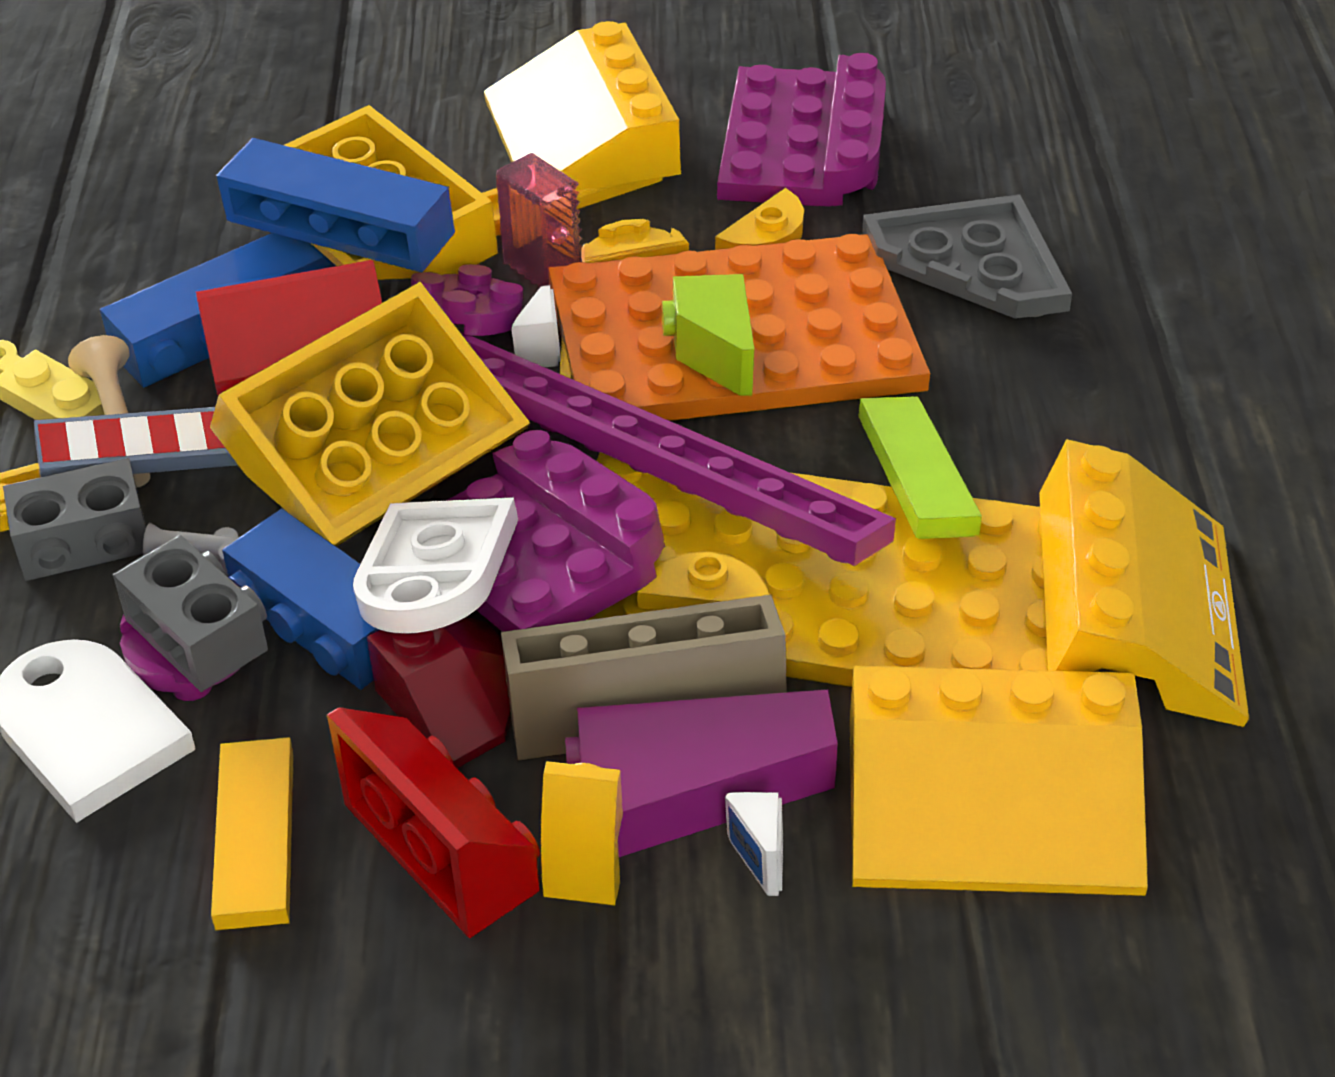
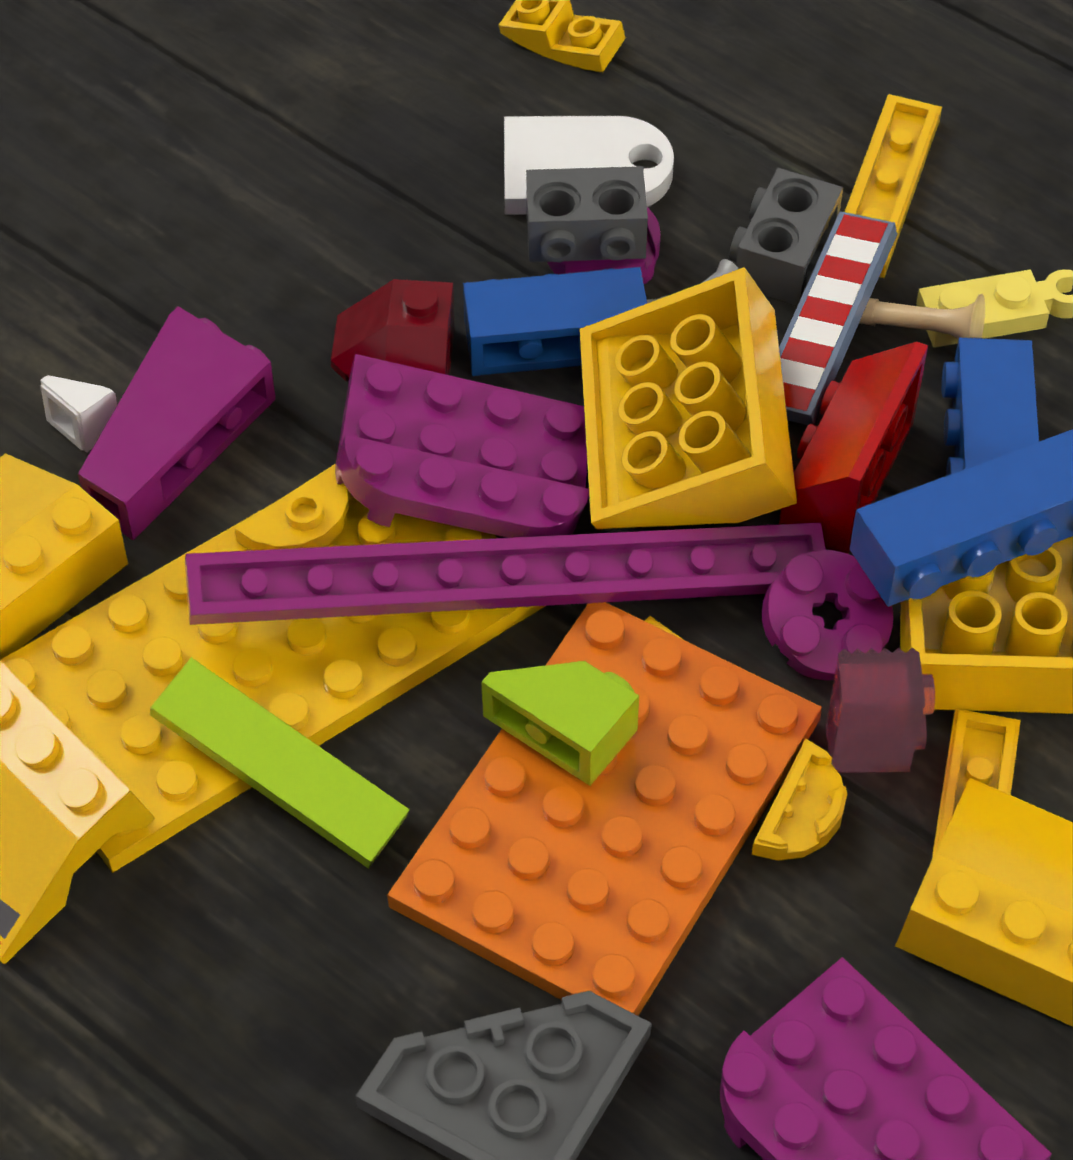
camera: 130 degrees right, 10 degrees up
yellow tile [211,737,293,931] -> none
red slope [327,707,540,939] -> none
white tile [353,498,518,633] -> none
dark tan brick [501,594,787,760] -> none
white slope [512,285,561,367] -> none
yellow slope [541,761,623,906] -> none
yellow plate [715,188,804,250] -> none

